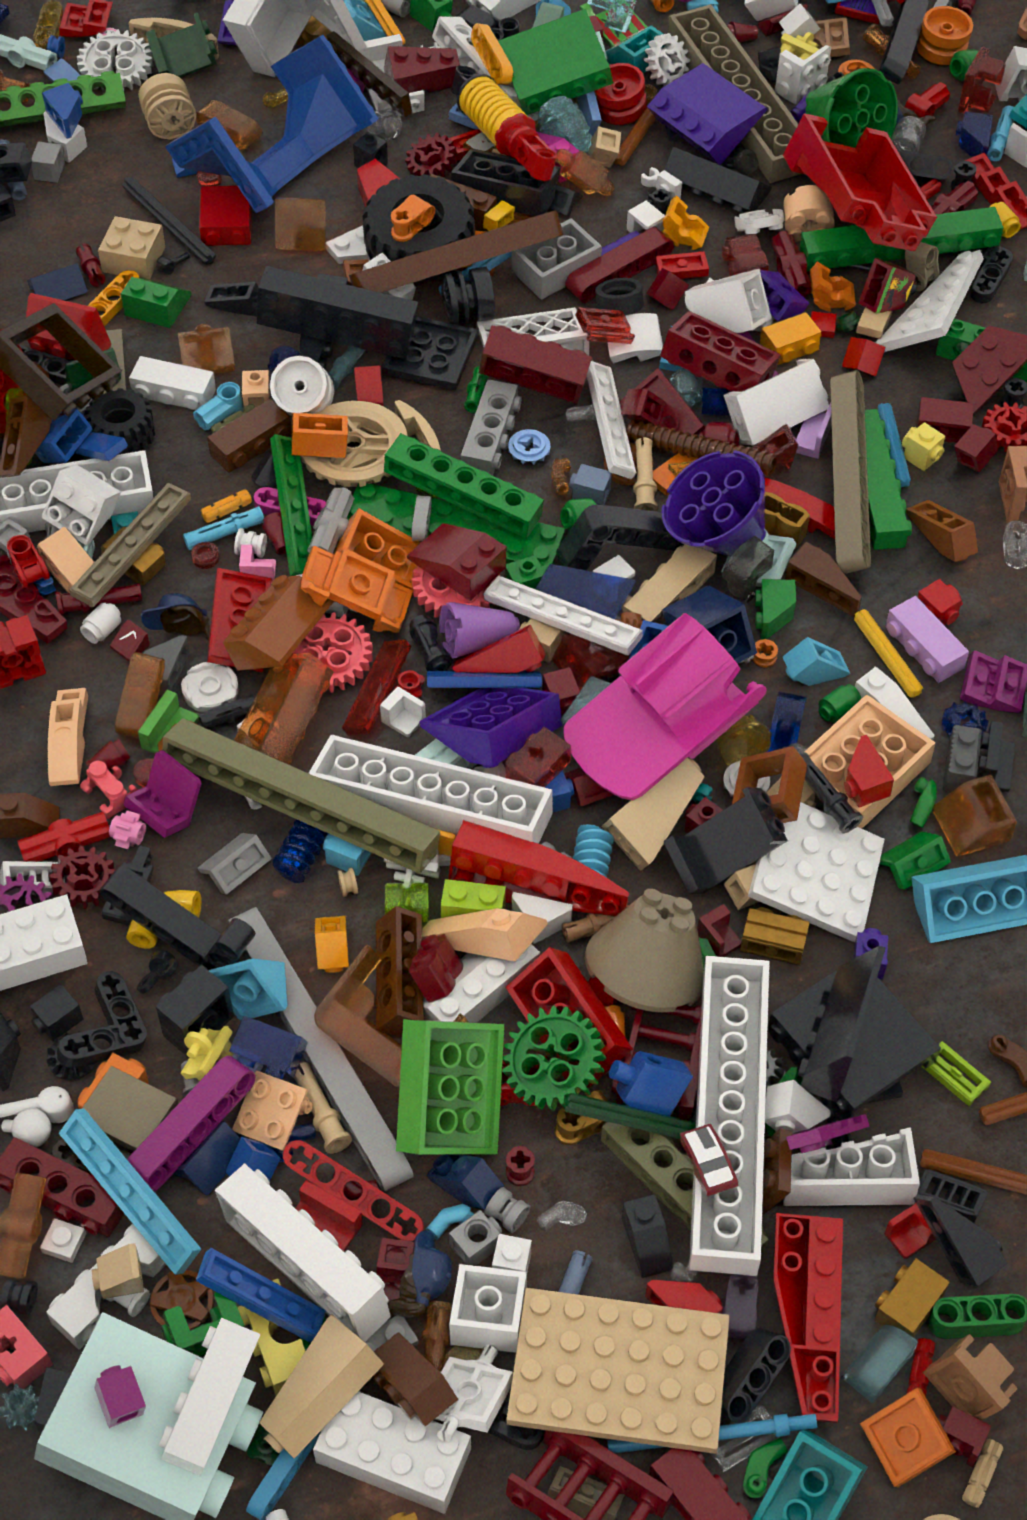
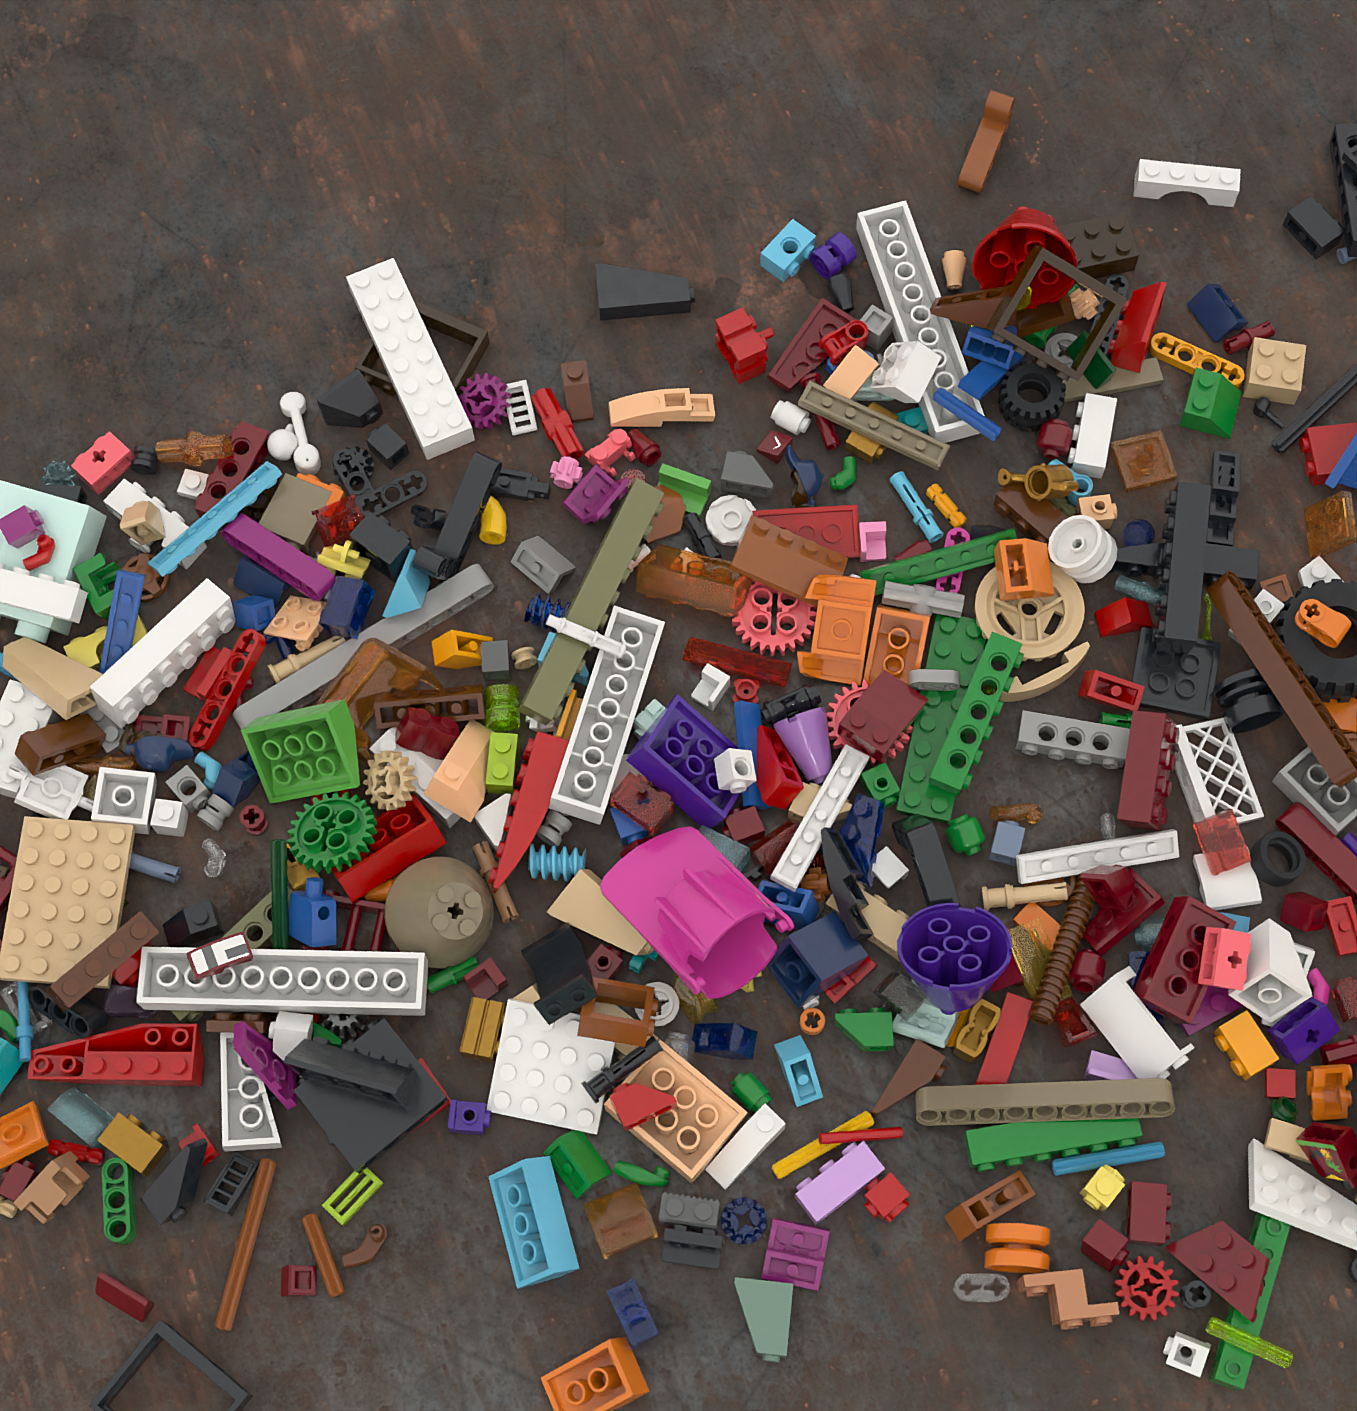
camera: 90 degrees right, 15 degrees up
dark red gear [50,846,115,909] -> none
clear orange beam [115,652,165,739] -> none
clear red tile [191,542,219,569] -> none
white bush [234,528,267,558] -> none
light blue gear [508,429,550,465] -> none
red panel [842,337,886,376] -> none
none -> red arm [23,534,55,571]
none -> reddish brown arch [45,911,159,1012]
none -> clear red plate [311,494,364,547]
none -> tan gear [363,750,417,810]
none -> dark grey panel [481,640,511,681]
none -> white piece [546,615,626,658]
none -> white brick [714,748,757,793]
none -> red bar [818,1126,903,1145]
none -> black slope [820,827,874,940]
none -> green arm [829,457,856,490]
none -> blue axle [933,387,1002,441]
none -> orange wheel [984,1223,1050,1273]
none -> pearl gold piece [998,463,1079,502]
none -> dark red head [1036,419,1073,460]
none -> red slope [1077,670,1145,712]
none -> coral brick [1198,927,1251,991]

